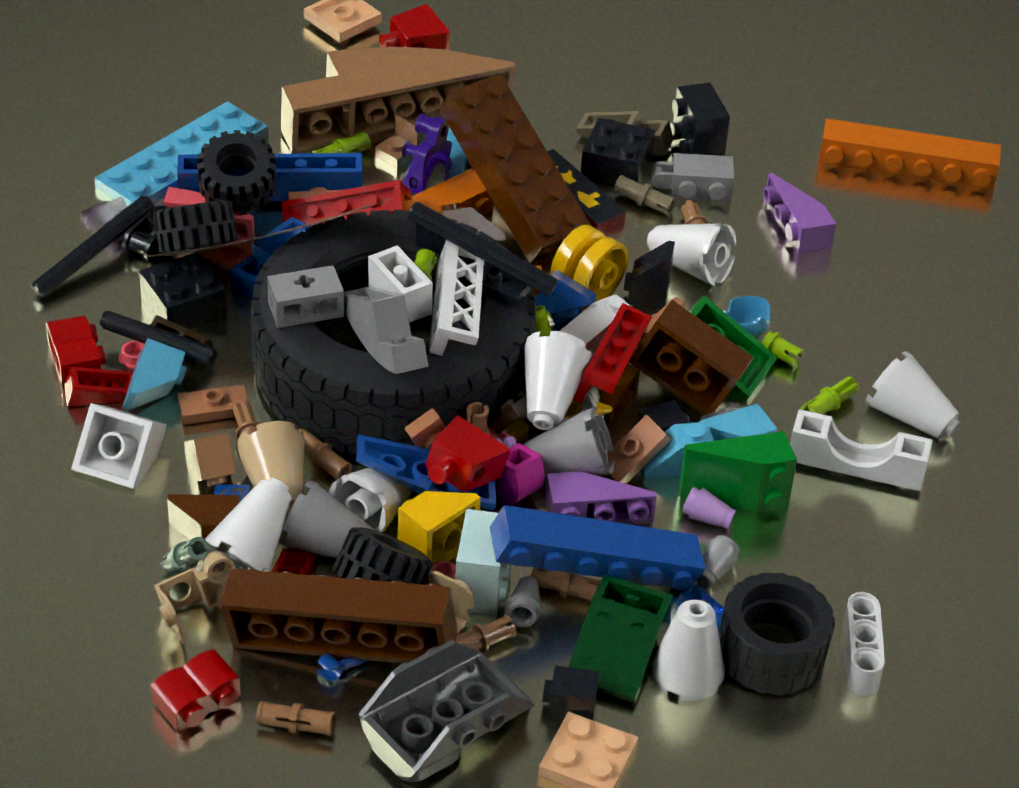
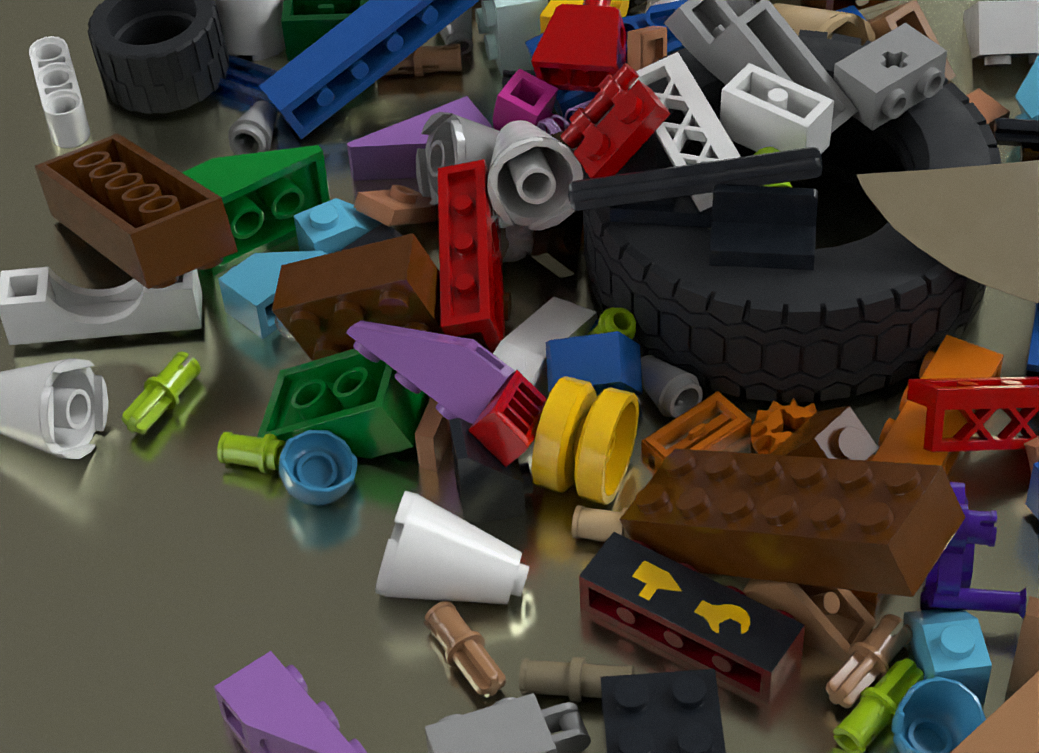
camera: 165 degrees right, 5 degrees up
none -> reddish brown brick [35,133,238,289]
none -> medium lavender slope [346,321,515,424]
none -> red slope [469,370,547,467]
none -> red plate [560,63,670,178]

